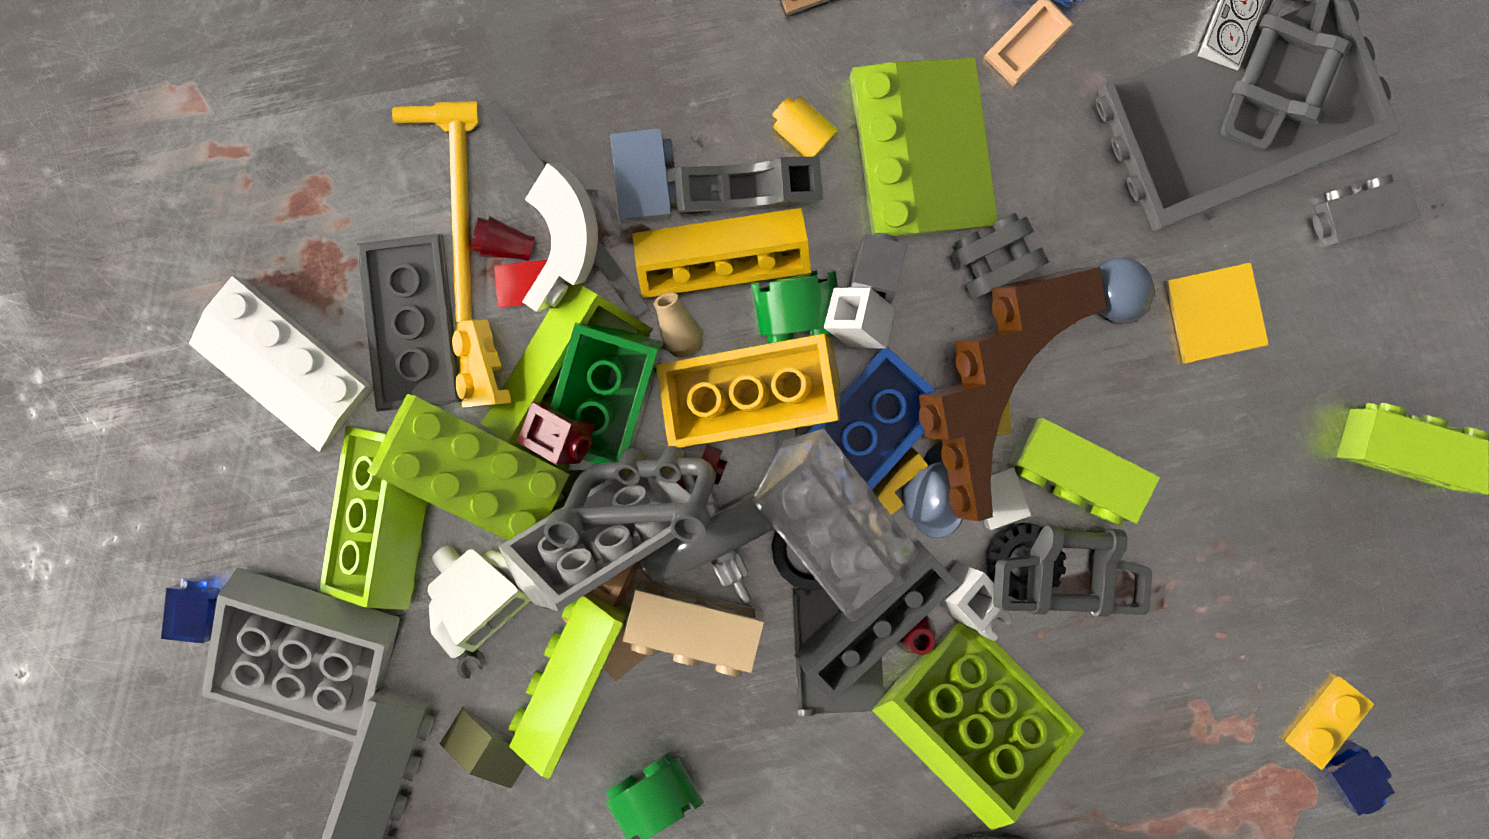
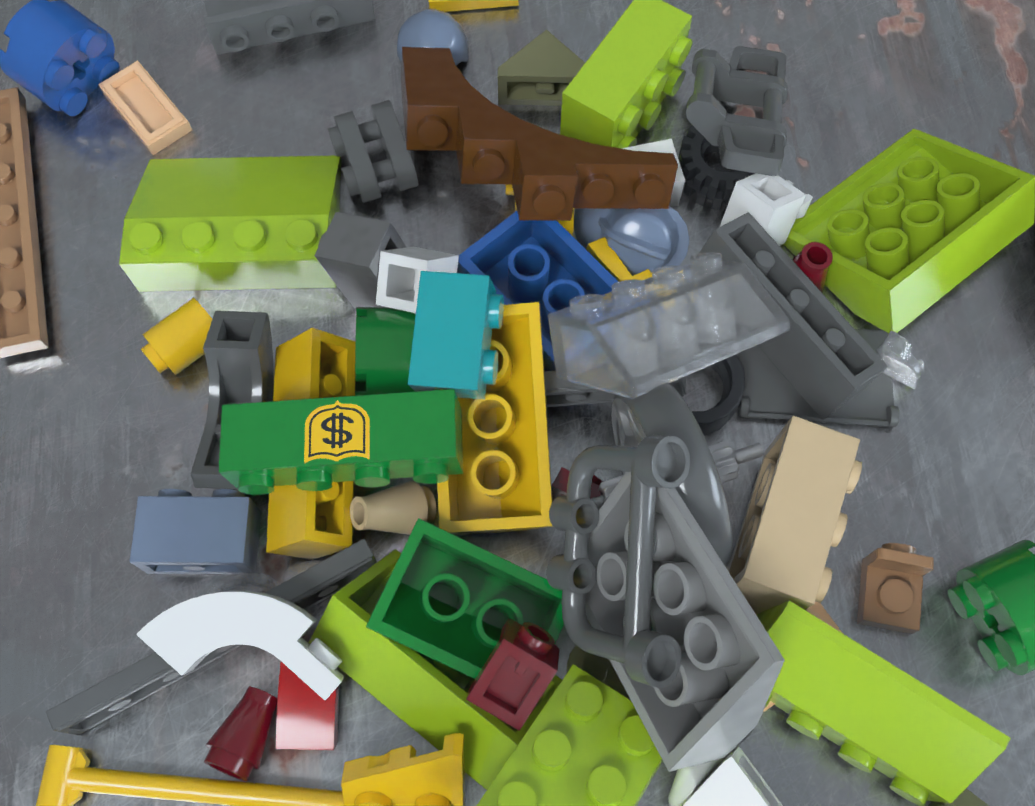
camera: 85 degrees left, 20 degrees down
none -> green brick [219,389,463,495]
none -> teal brick [408,271,504,400]
none -> olive slope [497,30,585,106]
none -> medium nougat bracket [857,543,934,634]
none -> clear tile [875,331,925,390]

